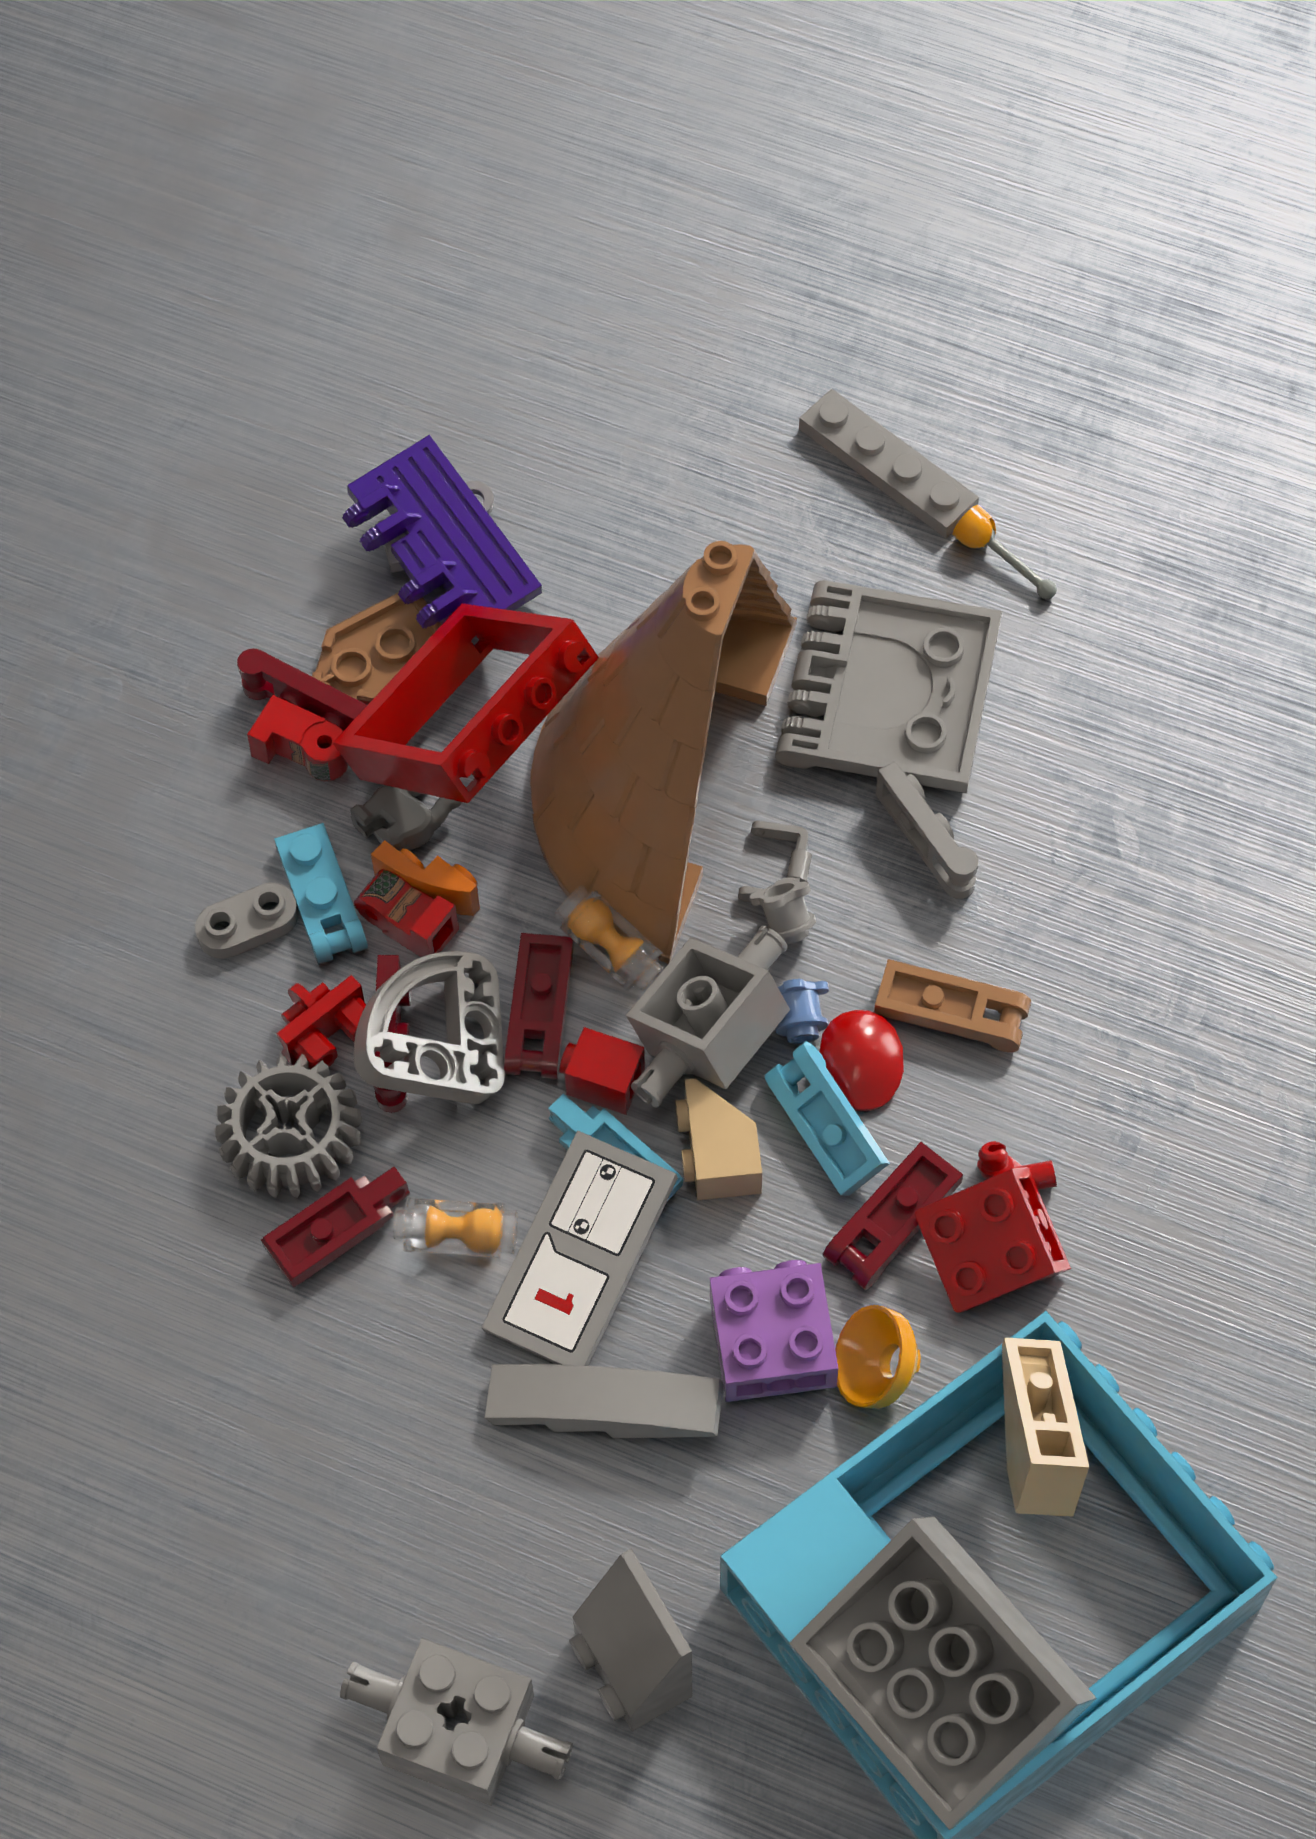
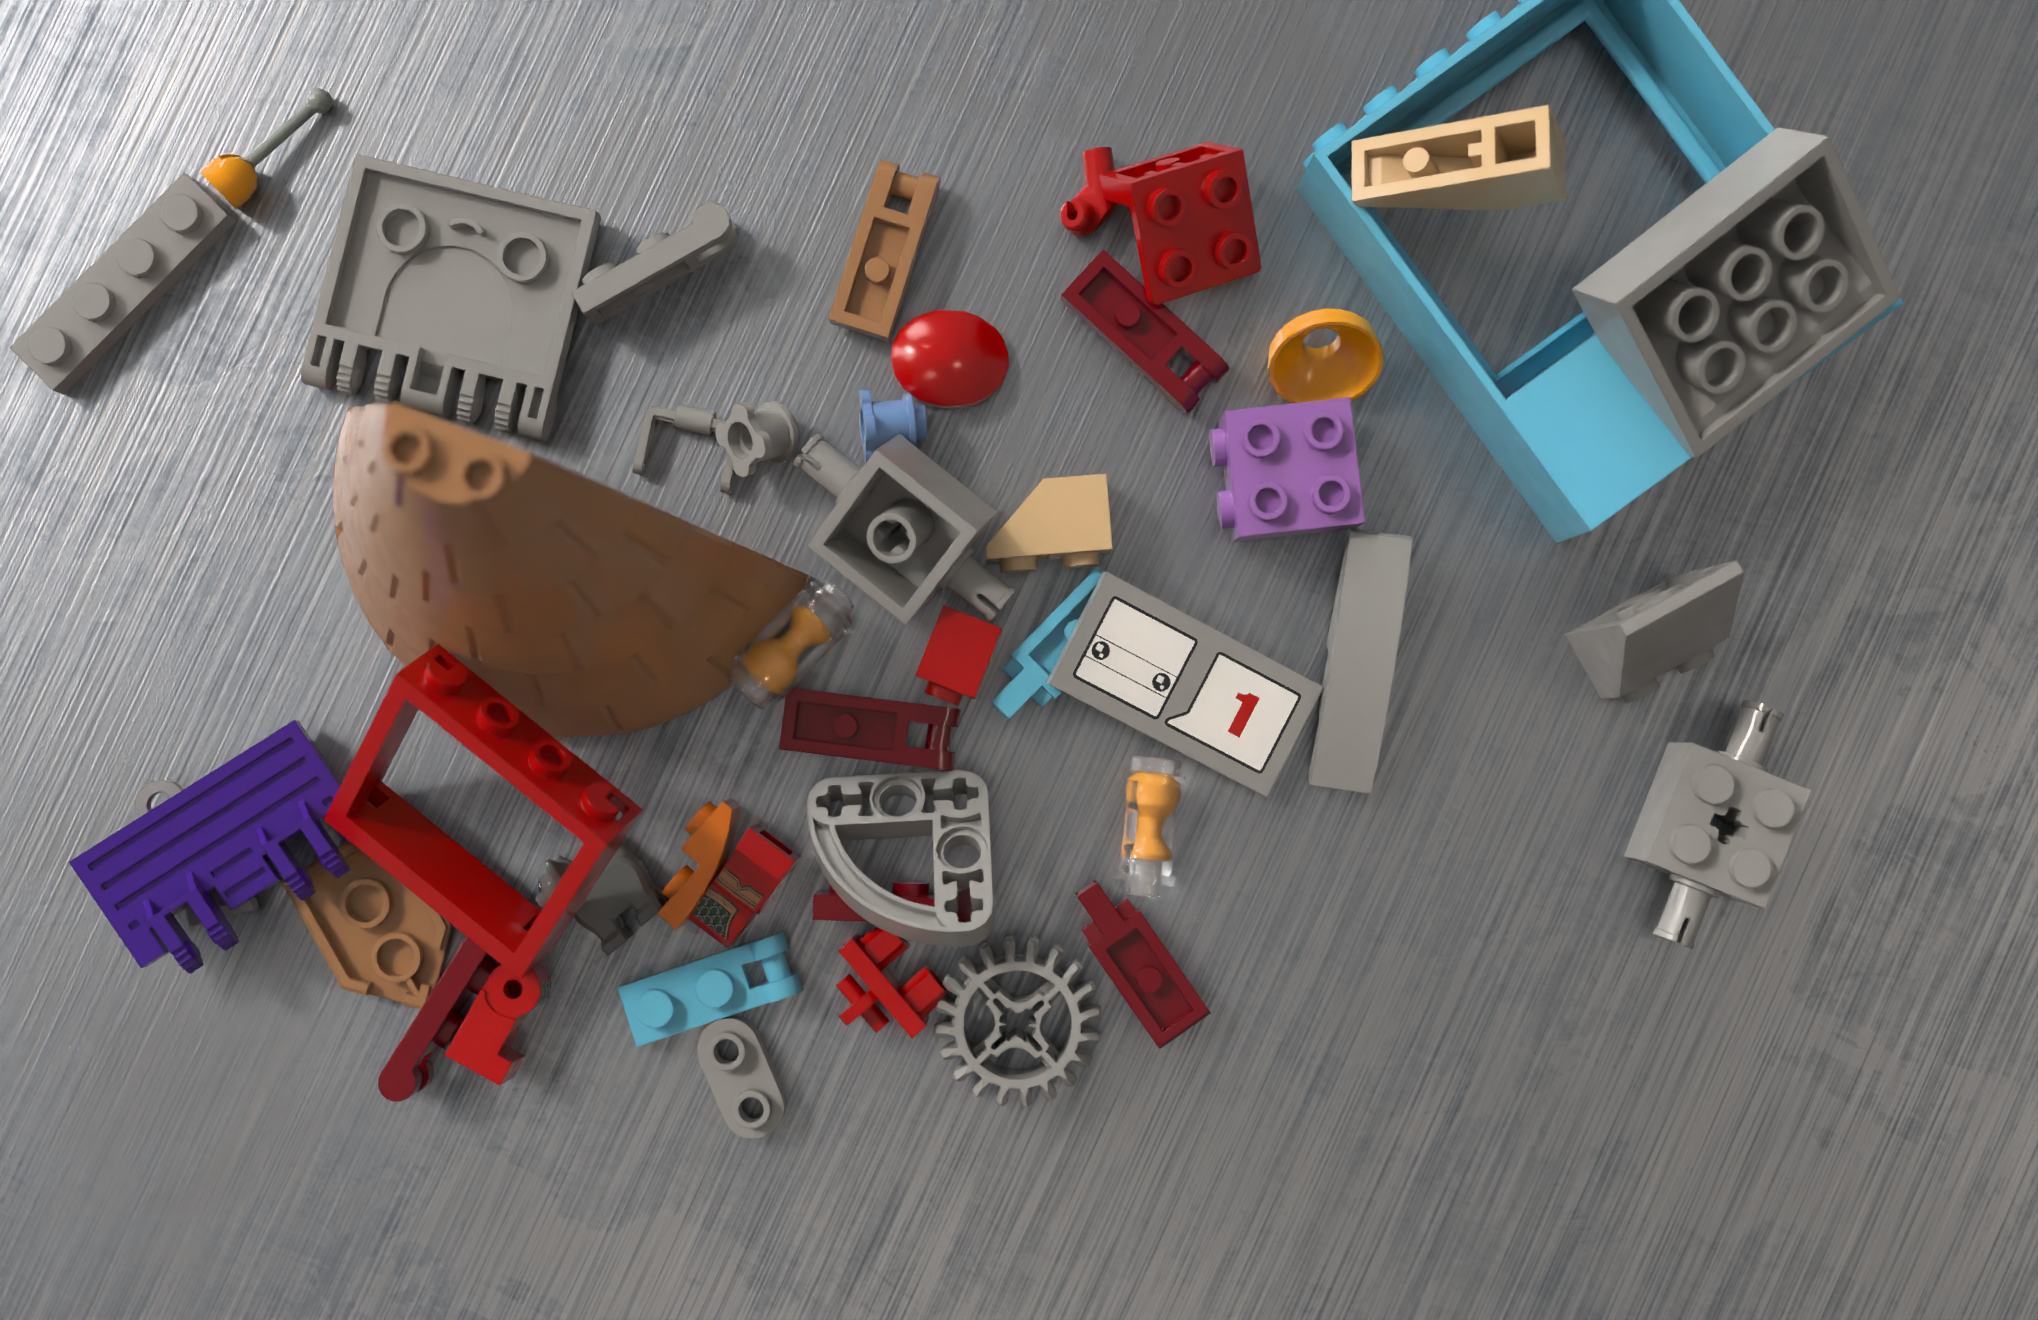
camera: 90 degrees left, 25 degrees up
medium azure plate [765,1041,890,1196] -> none

